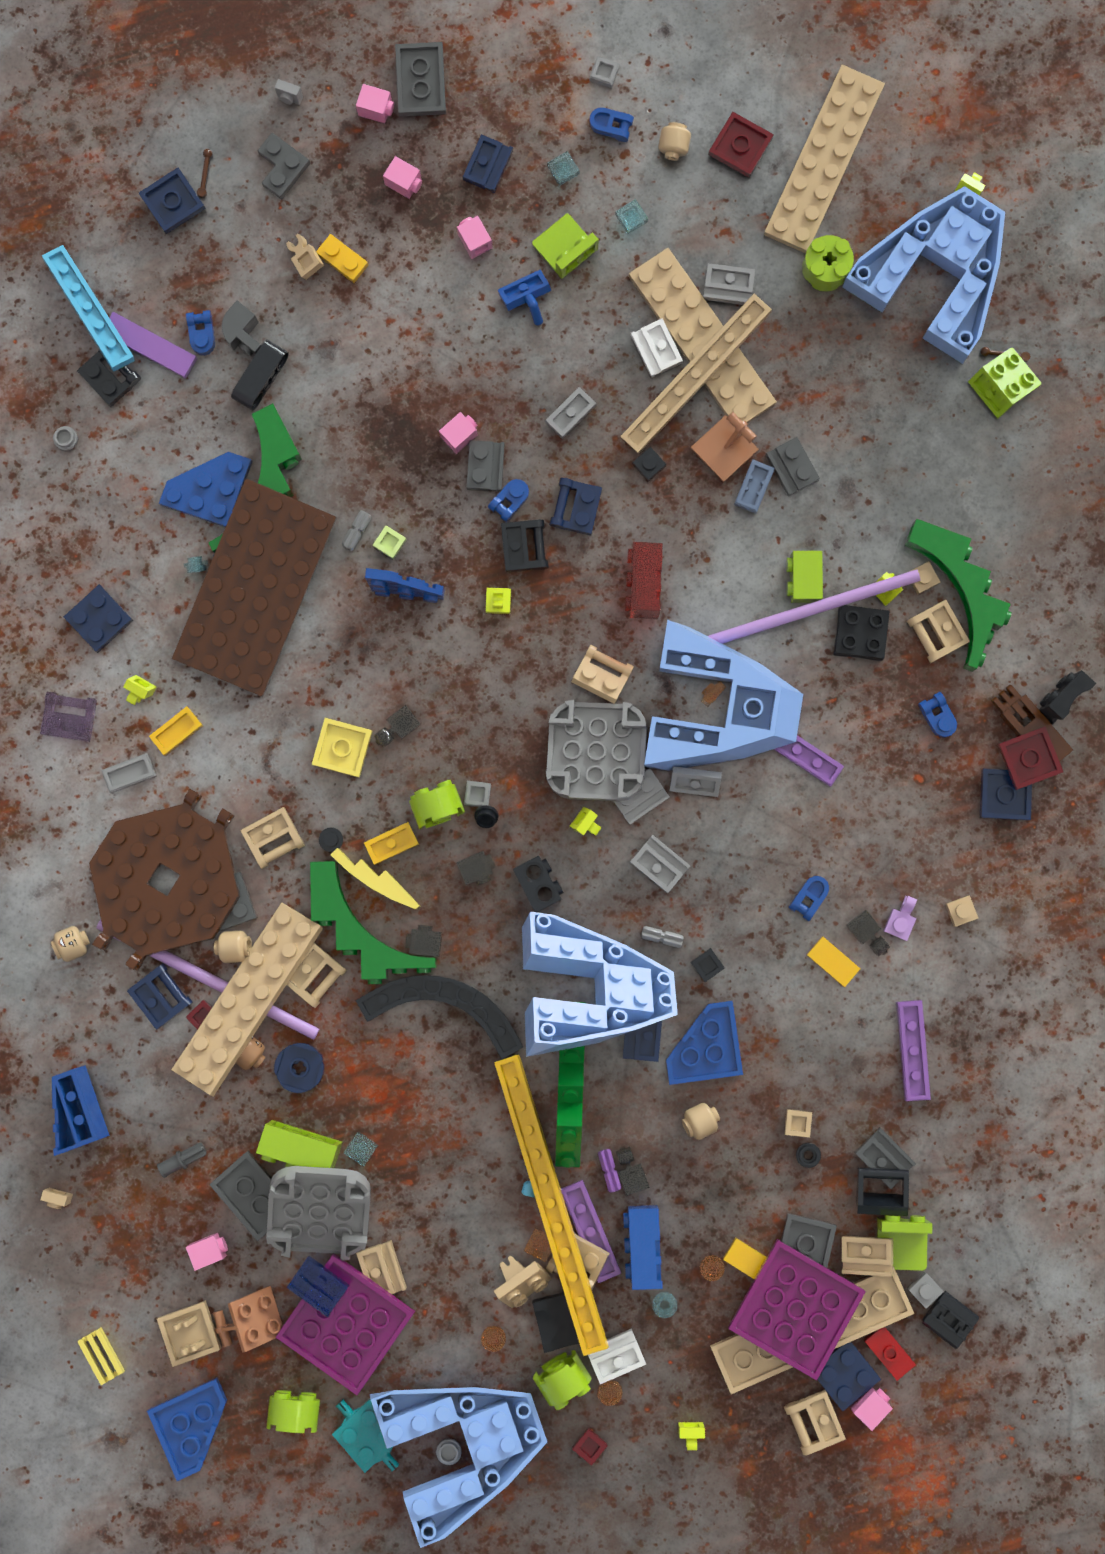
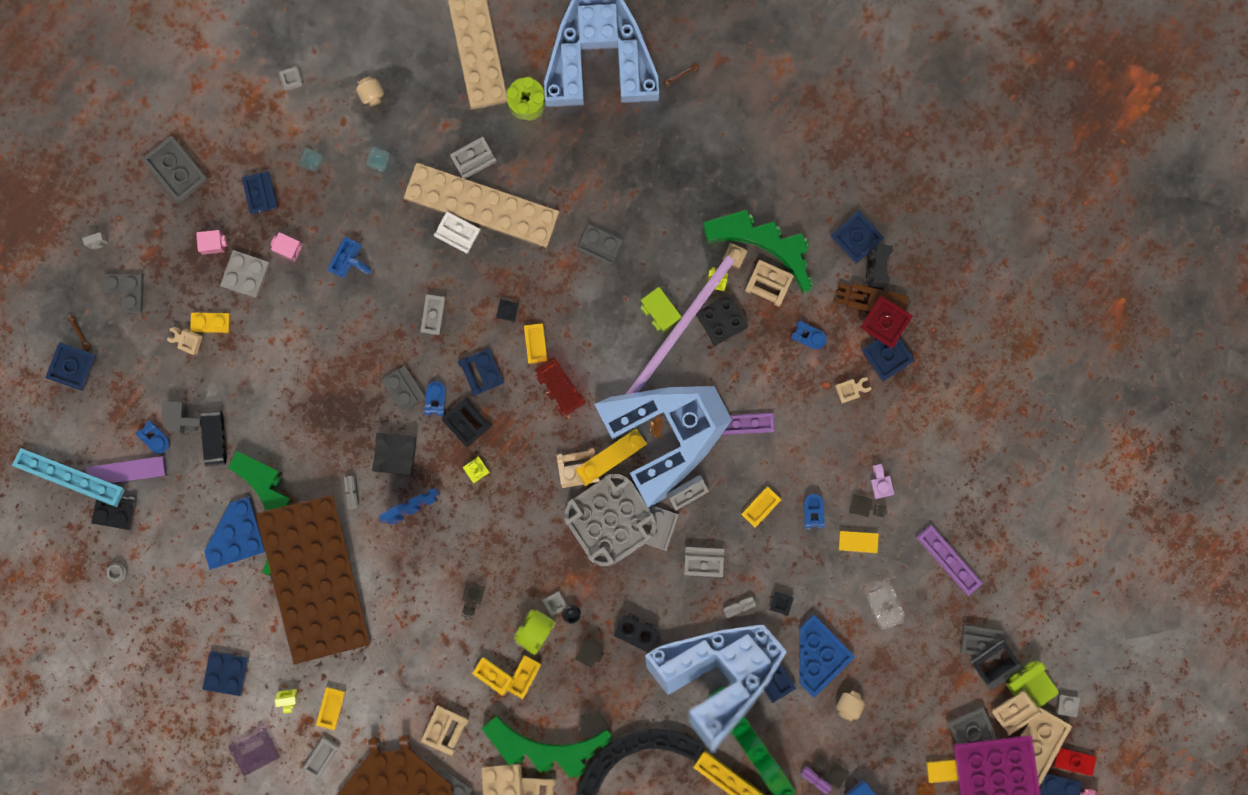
camera: 40 degrees left, 0 degrees up
clear light blue plate [183,556,208,573] -> none
light yellow plate [312,718,373,778] -> none
black plate [319,828,343,852] -> none
light yellow slope [330,848,421,910] -> none
bright pink brick [356,84,394,124] -> none
yellowish green plate [373,526,407,560] -> none
bright pink brick [439,412,478,454] -> none
lime bracket [532,213,599,279] -> none
neon yellow tile [570,807,601,836] -> none
blue plate [589,108,634,142] -> none
tan plate [621,293,772,454] -> none
nougat plate [691,411,759,483] -> none
dark red plate [708,112,774,178] -> none
sand blue plate [734,459,775,514] -> none
tan plate [784,1109,812,1138] -> none
black plate [796,1142,821,1168] -> none
black piece [922,1291,979,1349] -> none
tan plate [945,895,978,927] -> none
lime bracket [968,348,1041,419] -> none
none -> light grey plate [220,250,270,299]
none -> black brick [372,433,417,476]
none -> yellow plate [472,657,515,696]
none -> yellow tile [524,323,548,364]
none -> yellow plate [574,429,647,486]
none -> yellow tile [741,486,781,528]
none -> dark blue plate [830,211,884,264]
none -> tan plate [835,378,871,404]
none -> clear brick [865,585,905,631]

